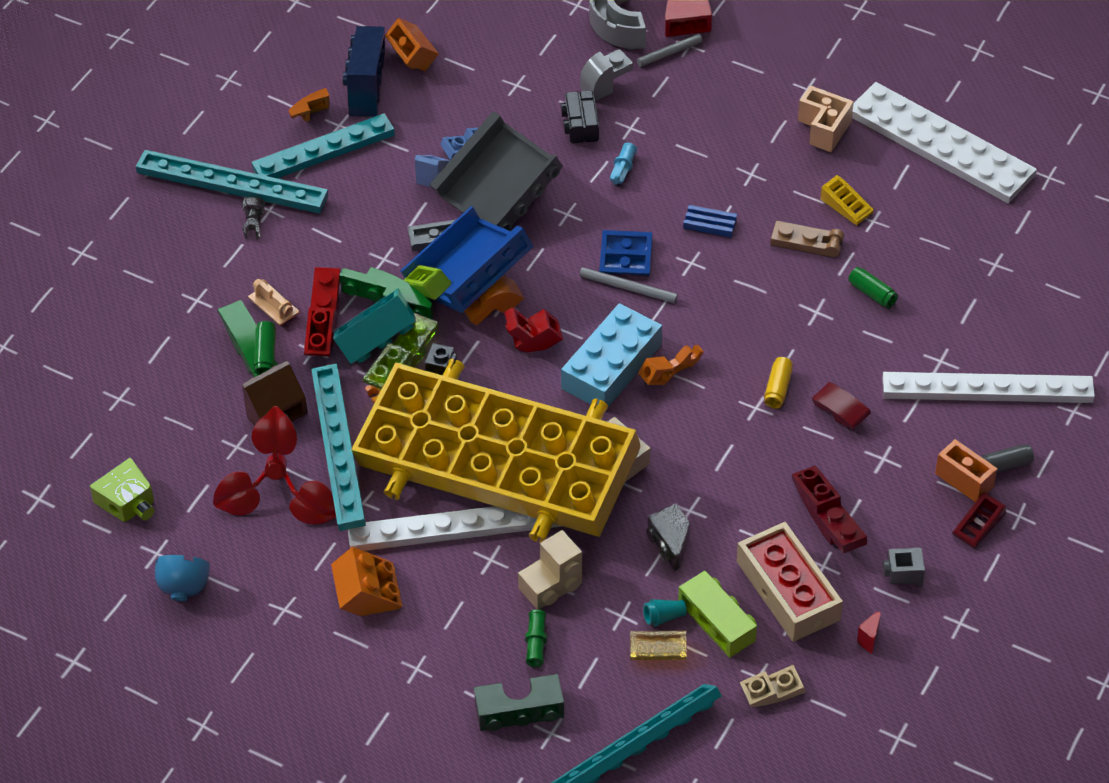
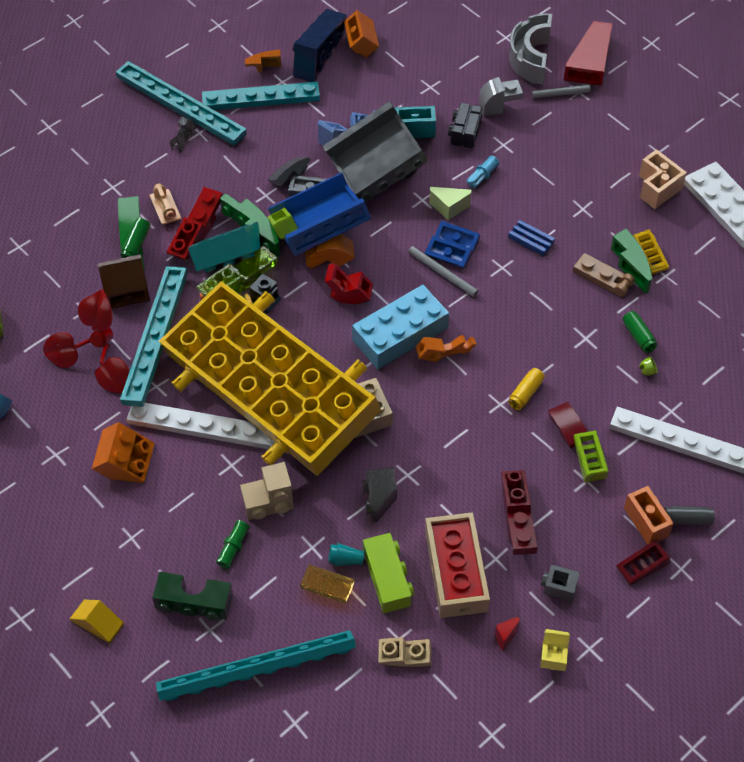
camera: 20 degrees right, 5 degrees up
none -> yellow slope [70,599,124,644]
none -> dark grey slope [267,157,311,186]
none -> teal slope [394,106,436,138]
none -> yellowish green slope [429,187,471,220]
none -> light yellow bracket [540,629,570,671]
none -> lime slope [573,430,609,483]
none -> slope [611,229,652,294]
none -> lime hinge [639,357,658,376]

